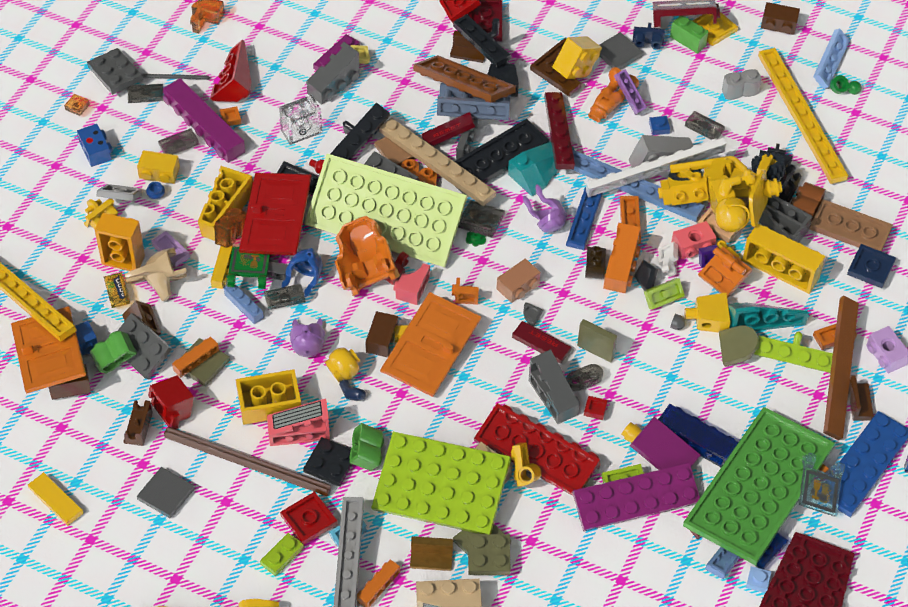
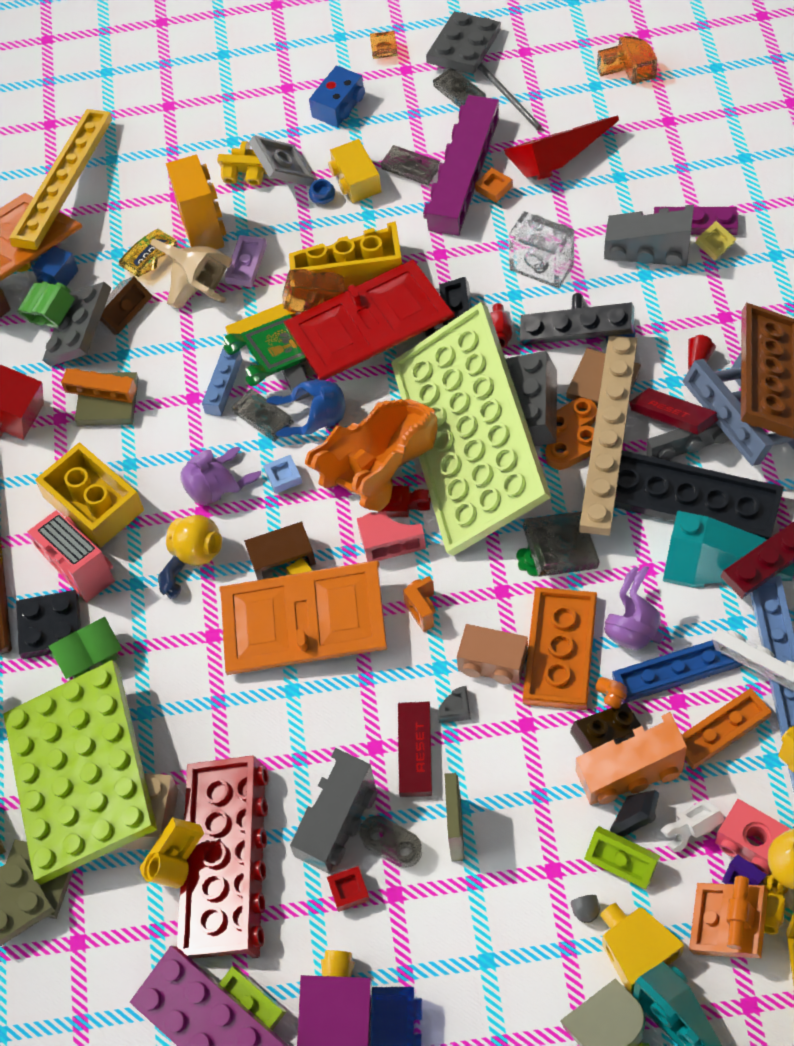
camera: 65 degrees right, 5 degrees up
none -> light blue plate [263,455,302,494]
none -> orange tile [522,587,597,710]
none -> orange arm [596,677,628,709]
none -> red cone [687,335,716,373]

